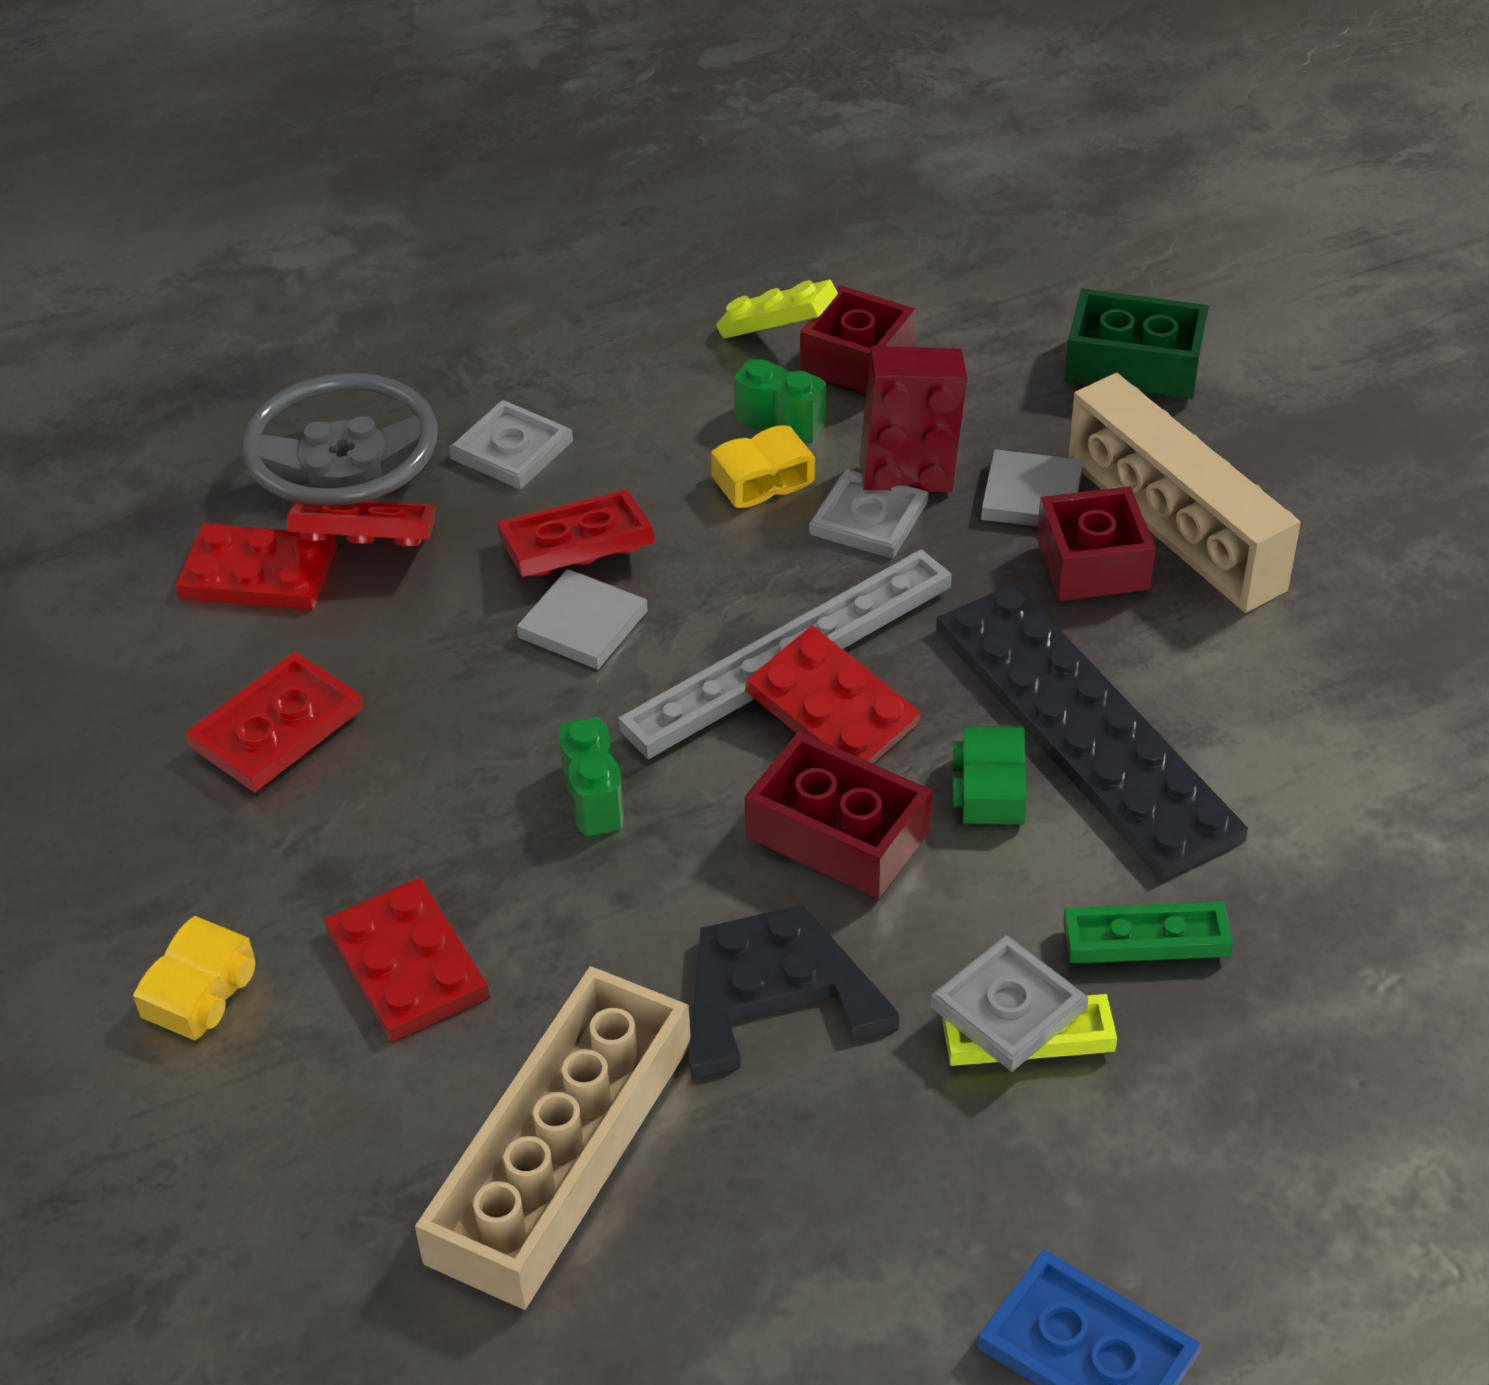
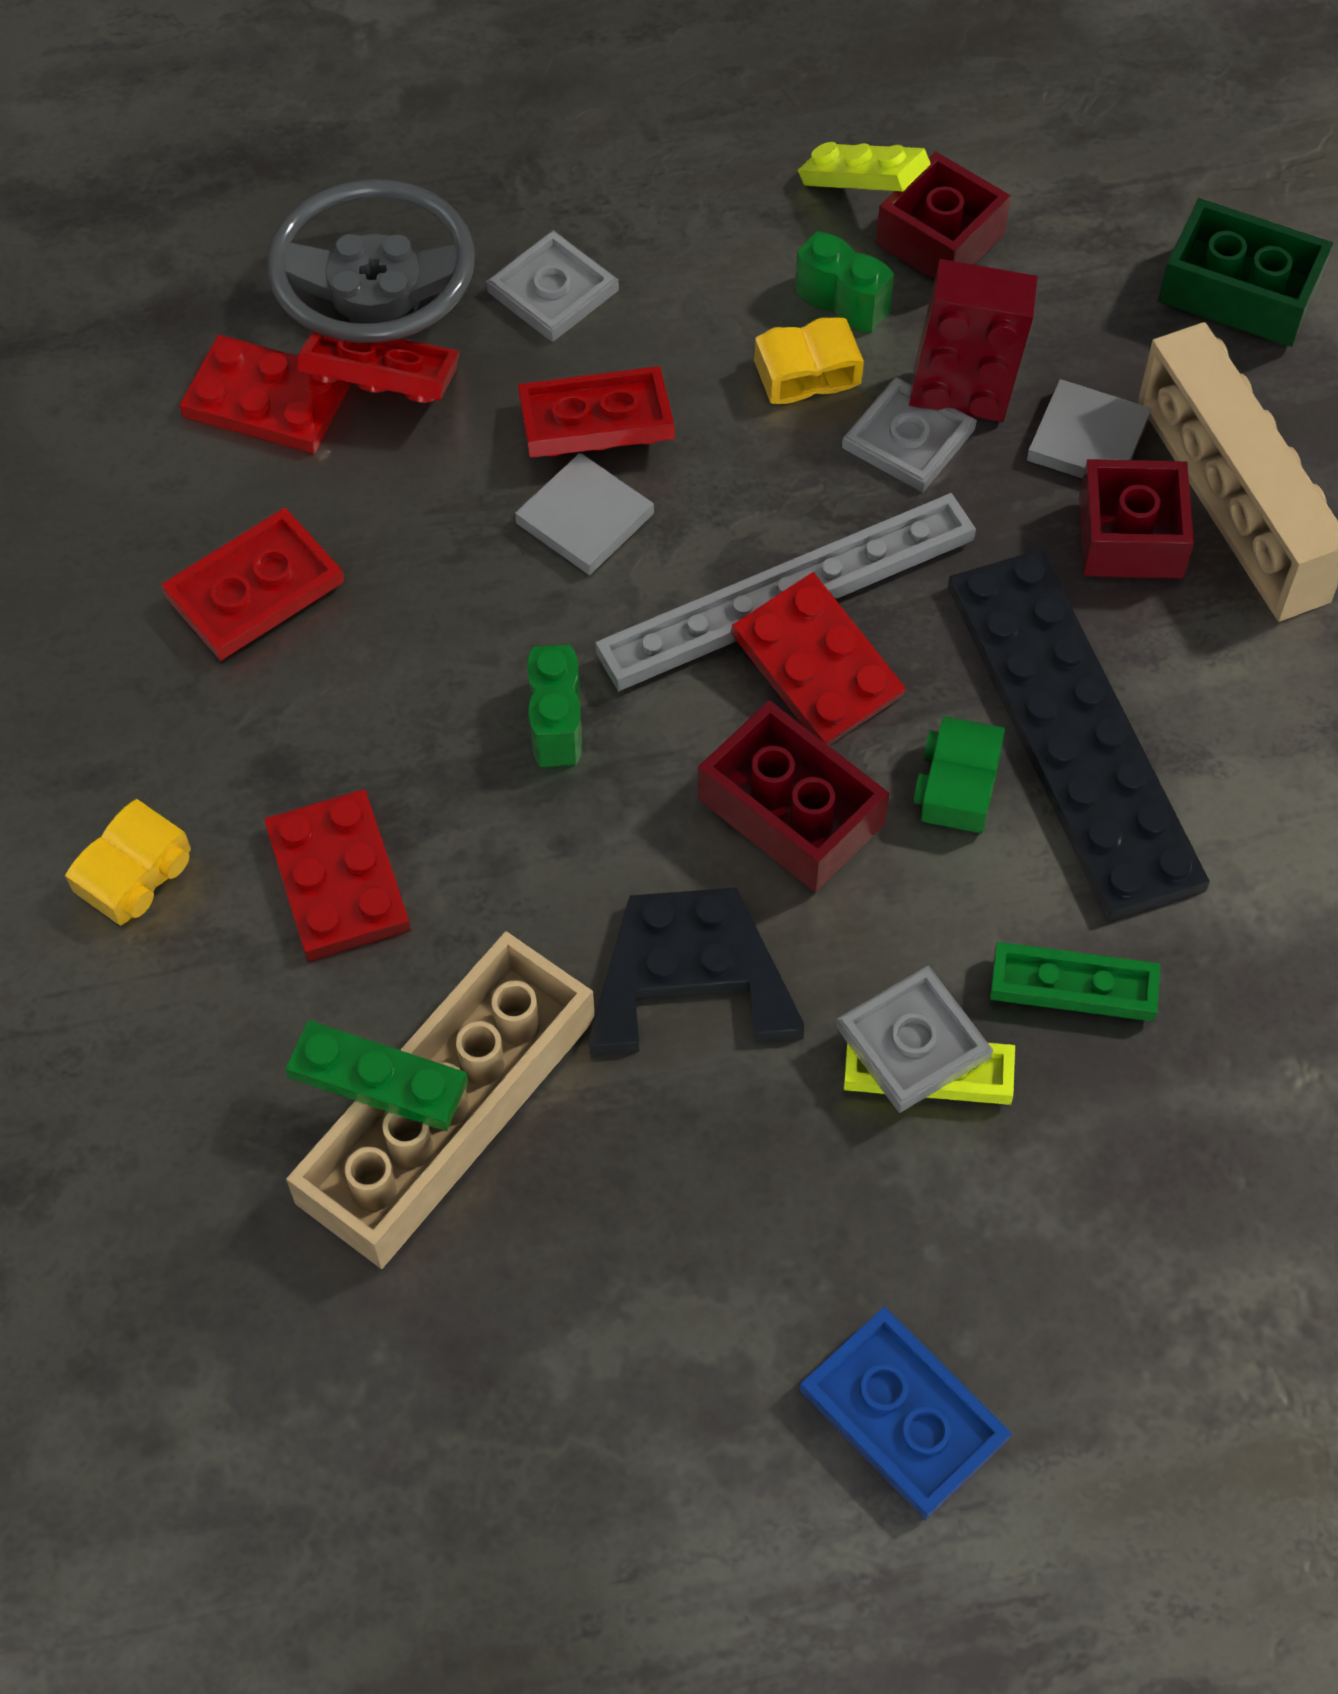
camera: 10 degrees right, 15 degrees up
none -> green plate [285,1020,468,1131]

